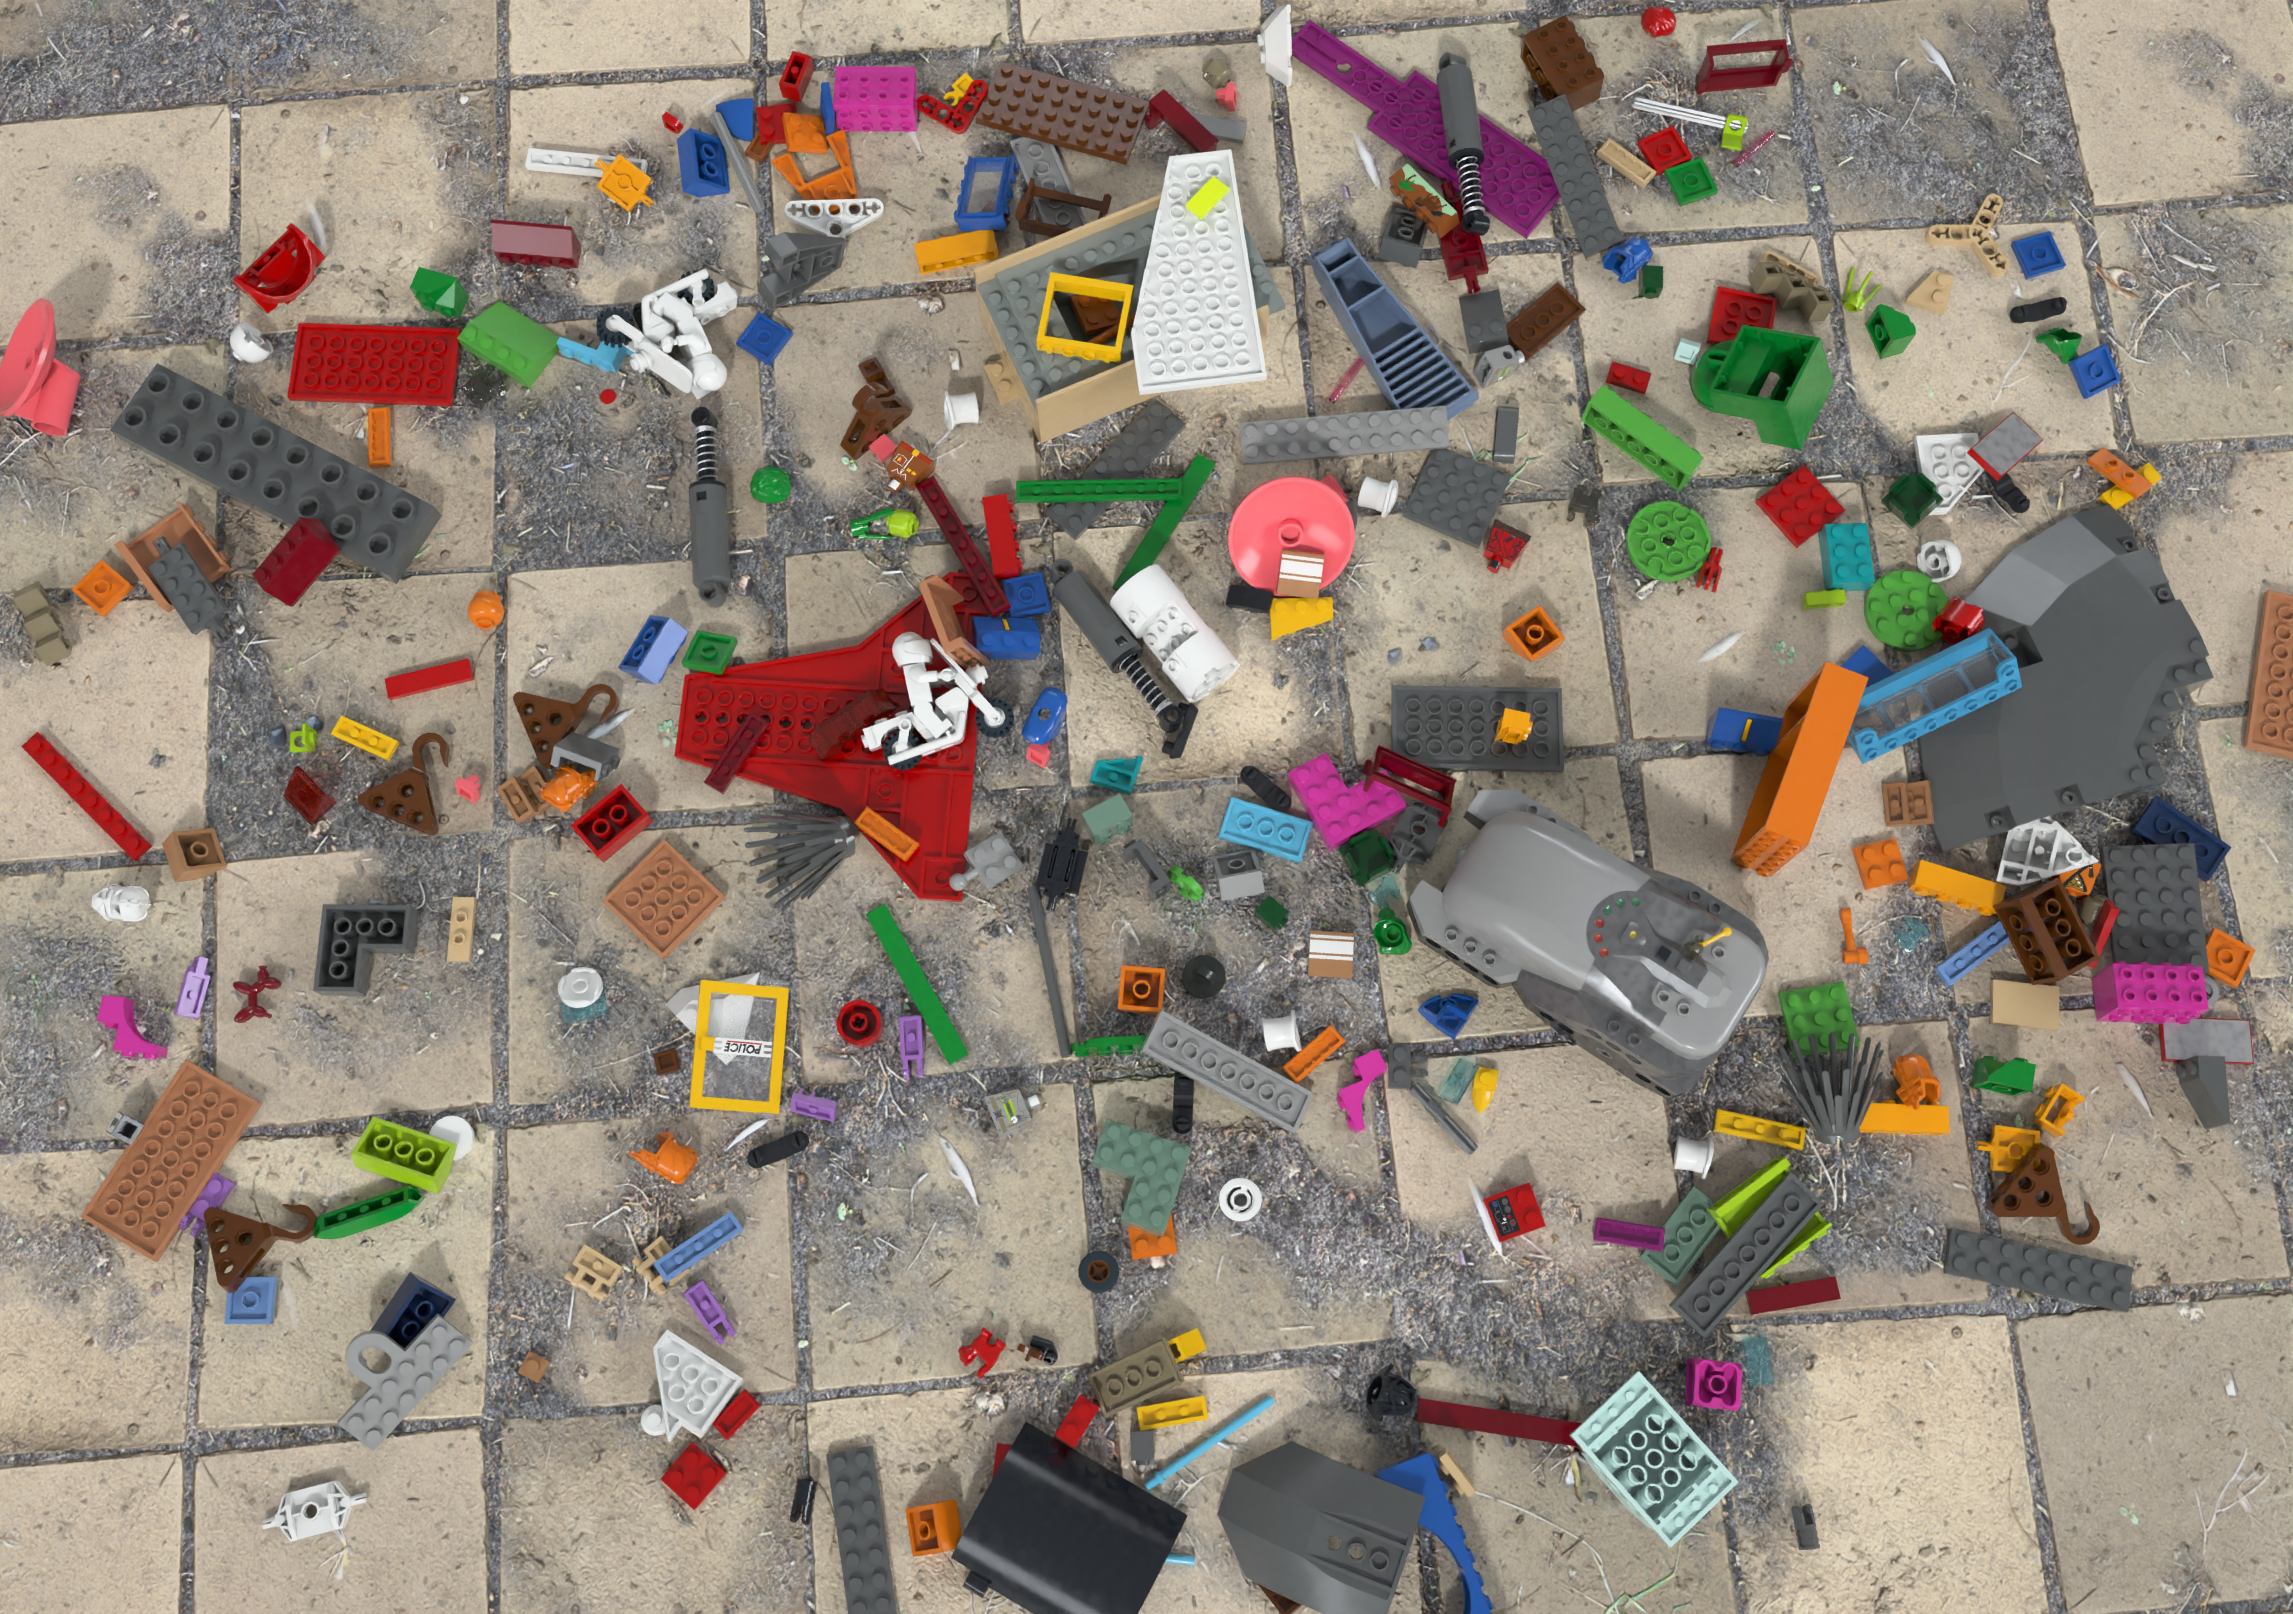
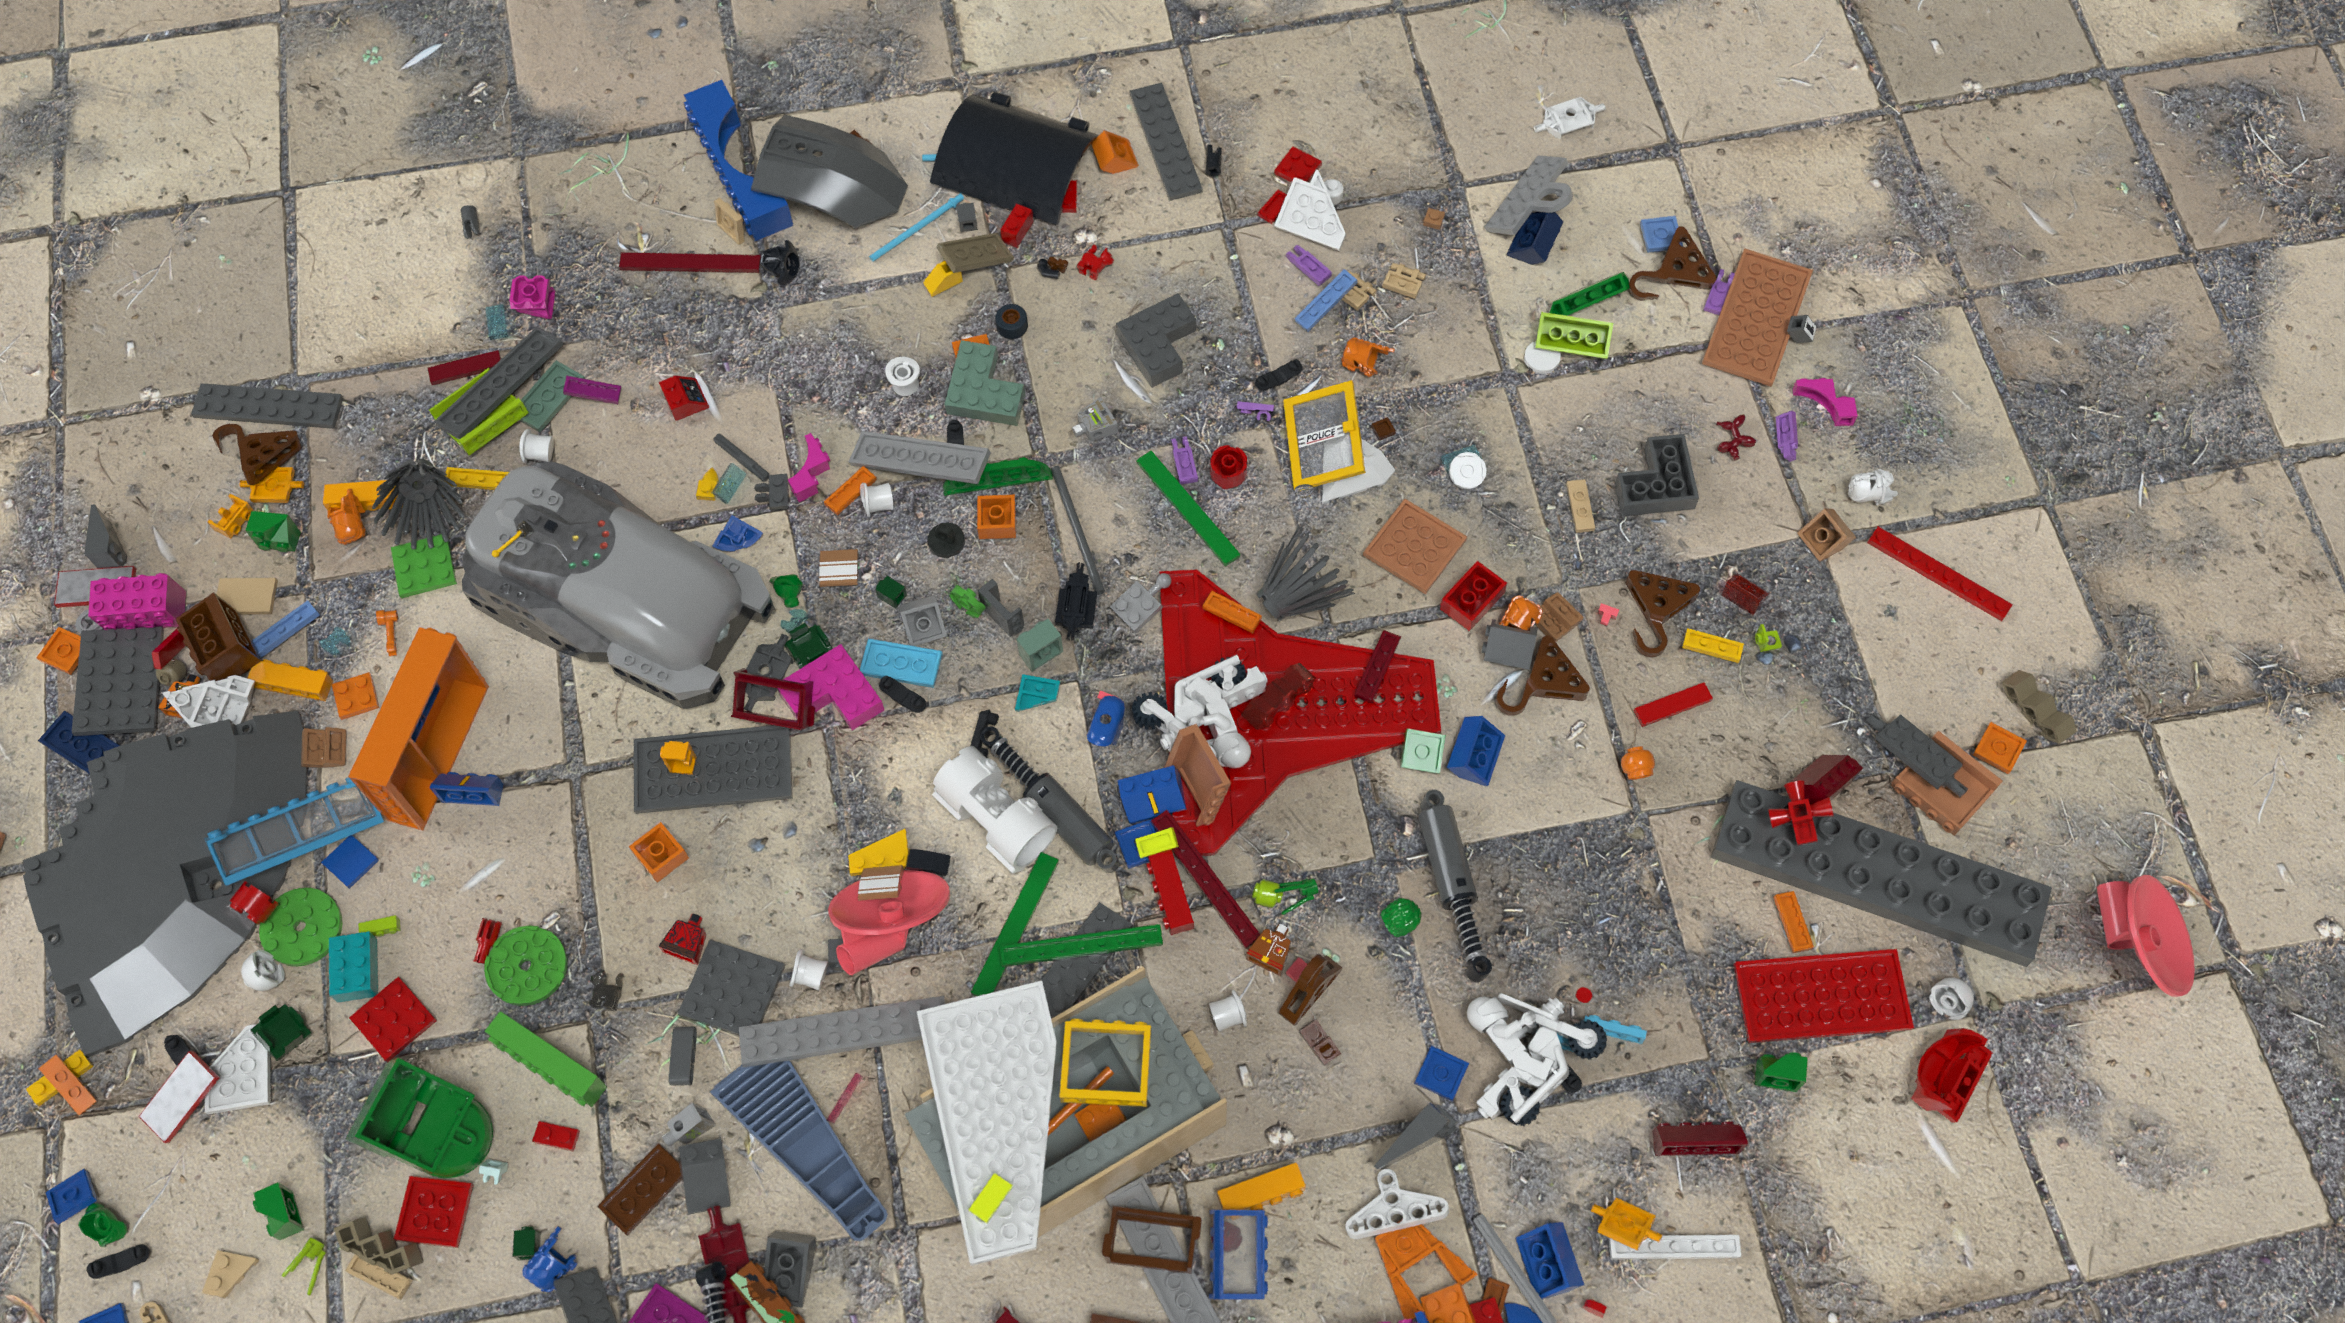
camera: 175 degrees right, 10 degrees down
bright green slope [457,301,560,389] -> none
clear smoke animal [460,367,506,410] -> none
yellow plate [1136,1396,1208,1431] -> none
light aqua wedge [1570,1371,1738,1548] -> none
none -> dark grey brick [1116,293,1196,388]
none -> neon yellow tile [1135,828,1179,858]
none -> red brick [1768,781,1834,845]

